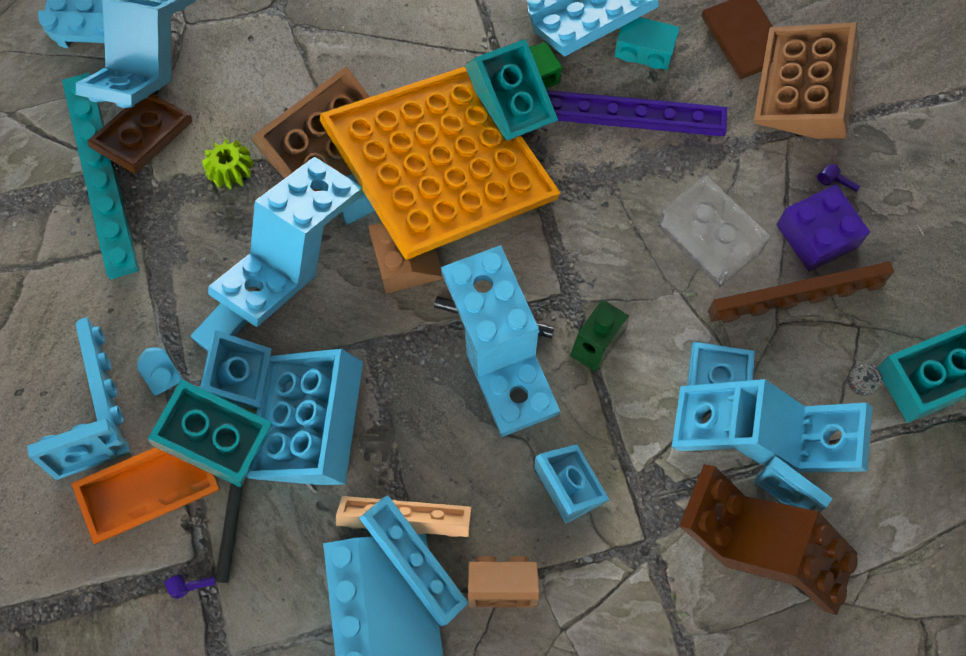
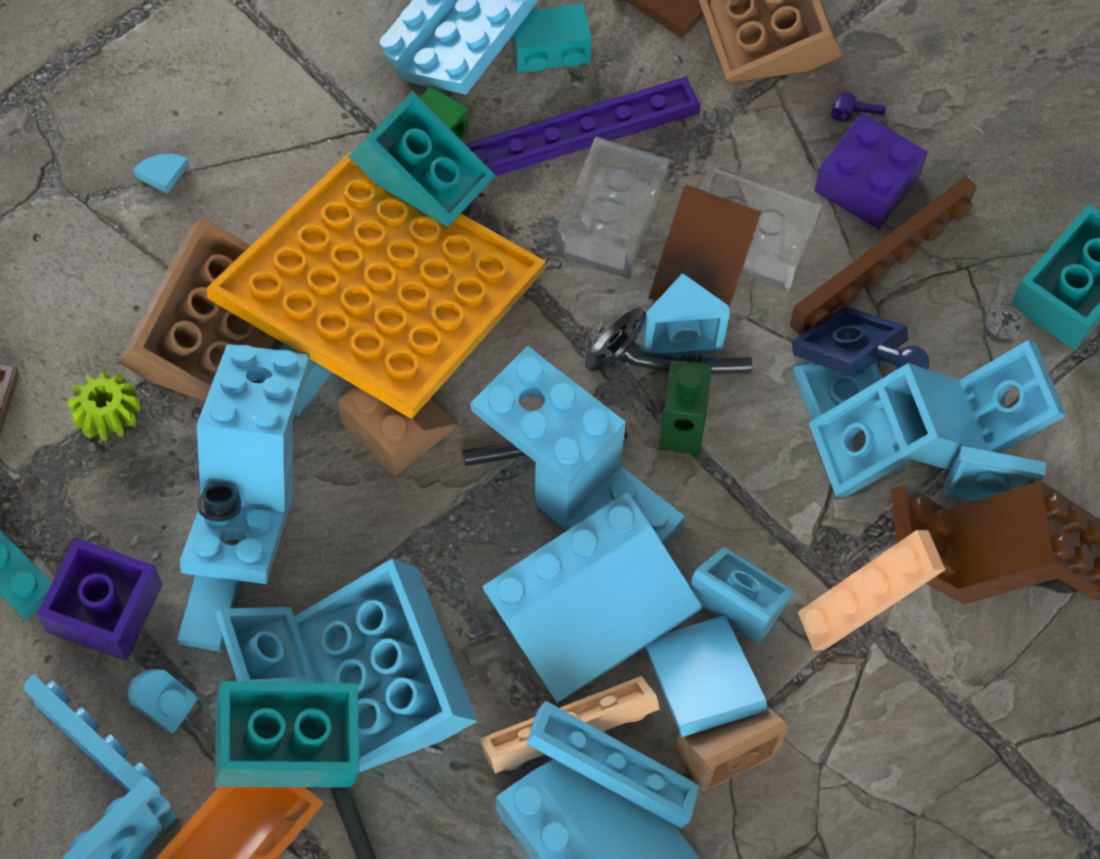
camera: 30 degrees left, 5 degrees down
none -> dark purple brick [37,538,163,661]
none -> medium azure tile [133,154,189,194]
none -> black plate [198,482,241,522]
none -> medium azure slope [482,492,702,704]
none -> clear brick [555,137,670,279]
none -> black dish [585,308,752,374]
none -> medium azure slope [642,273,730,356]
none -> medium azure tile [645,615,768,737]
none -> reddish brown tile [648,185,762,310]
none -> dark blue plate [791,306,929,377]
none -> light nougat plate [798,530,945,651]

